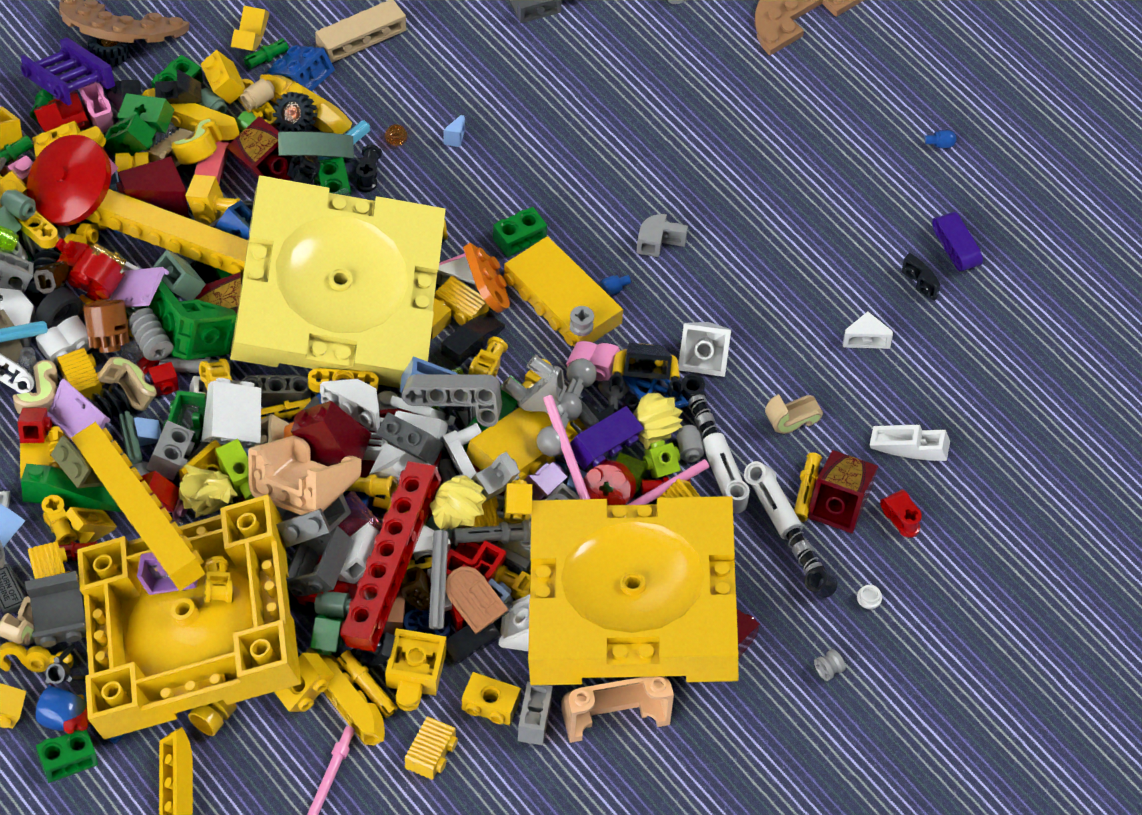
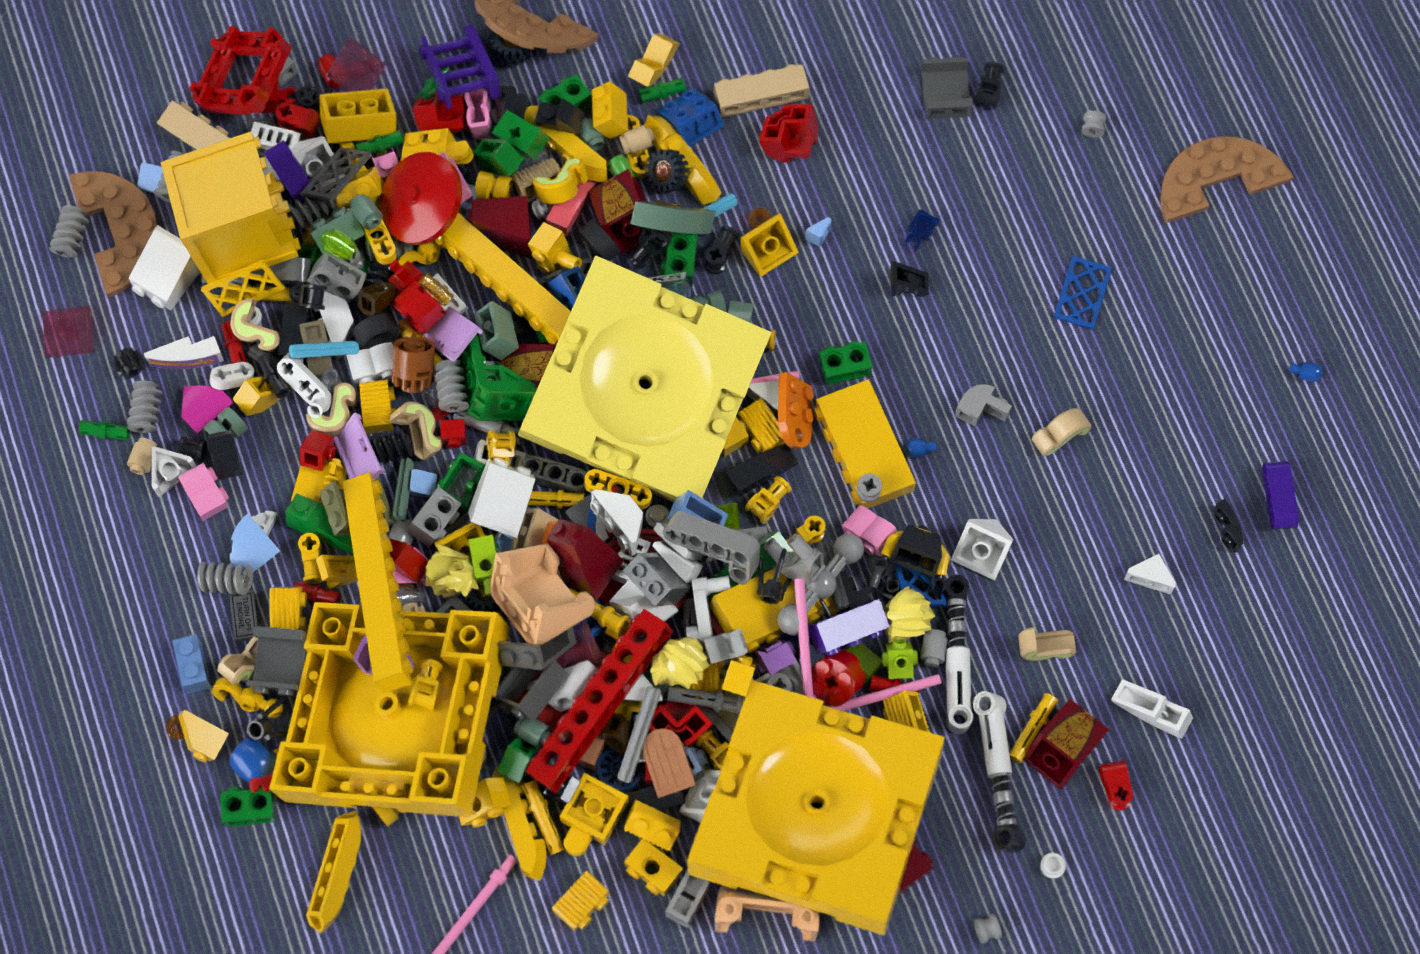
camera: 20 degrees right, 15 degrees up
none -> white plate [532,198,552,219]
none -> black tyre [578,219,621,261]
none -> yellow brick [624,800,681,851]
none -> yellow slope [740,213,799,277]
none -> black plant [757,548,792,604]
none -> red brick [759,104,818,163]
none -> black slope [890,261,929,297]
none -> clear blue plate [904,209,940,251]
none -> tan animal [1032,408,1091,456]
none -> blue window [1053,256,1112,330]

